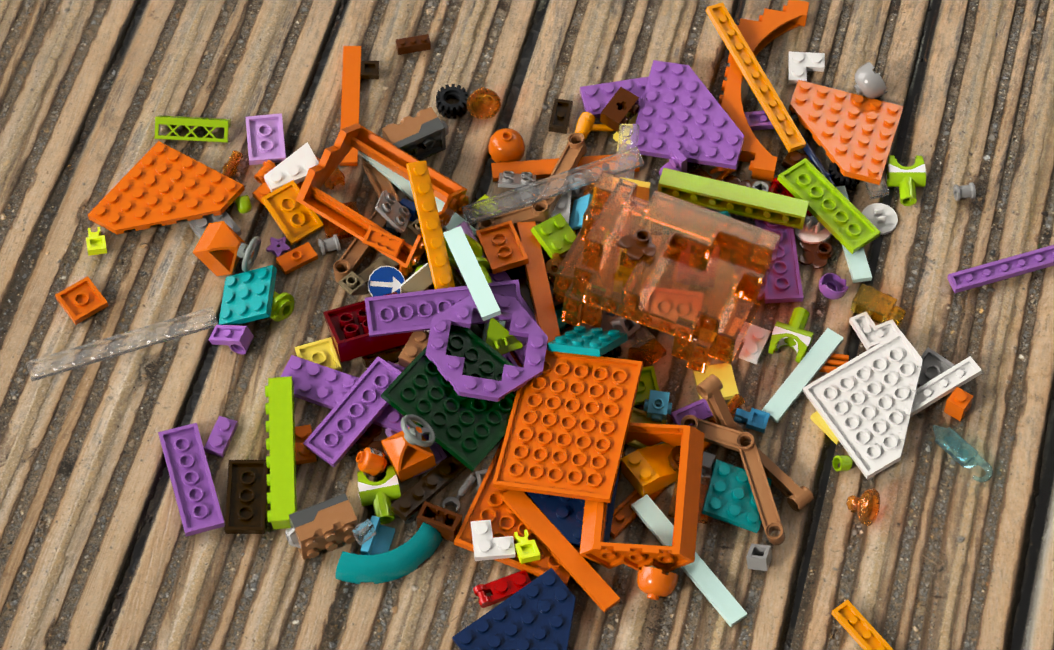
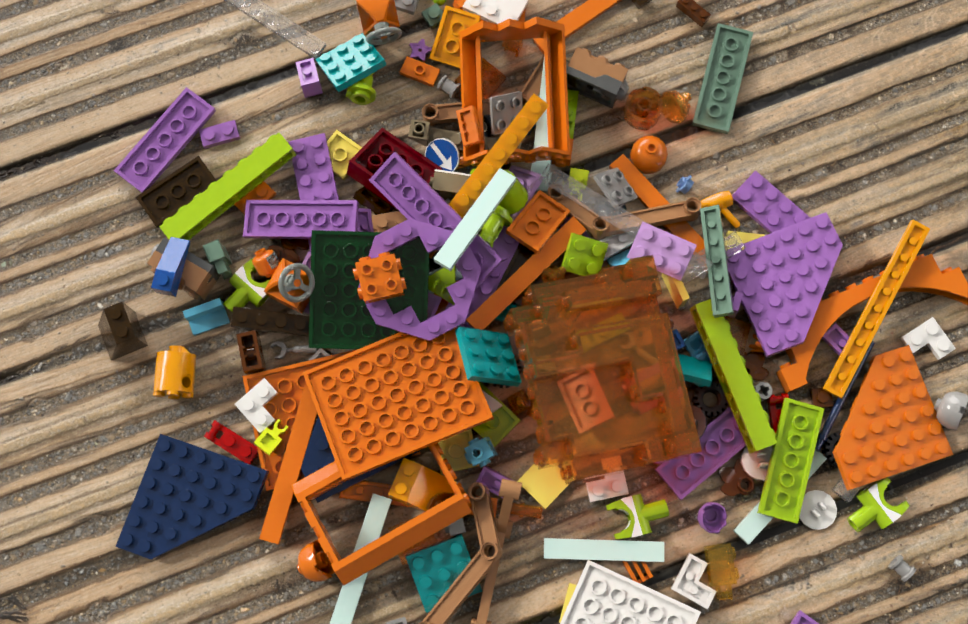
camera: 55 degrees right, 20 degrees up
teal brick [335,522,442,584] -> none
clear plate [352,519,377,546] -> none
black tyre [436,84,469,119] -> none
dark brown plate [549,98,573,134] -> none
reddish brown brick [600,87,640,132] -> none
reddish brown plate [617,229,656,261] -> none
dark azure plate [734,408,770,433] -> none
none -> dark brown slope [98,302,148,361]
none -> blue slope [151,237,191,297]
none -> light orange cylinder [153,345,196,400]
none -> sand green piece [203,239,233,280]
none -> orange brick [353,252,407,304]
none -> sand green plate [421,3,443,29]
none -> clear orange brick [624,87,663,131]
none -> lavender plate [627,222,697,281]
none -> medium blue plate [676,175,694,194]
none -> sand green plate [692,23,753,134]
none -> sand green plate [700,205,734,318]

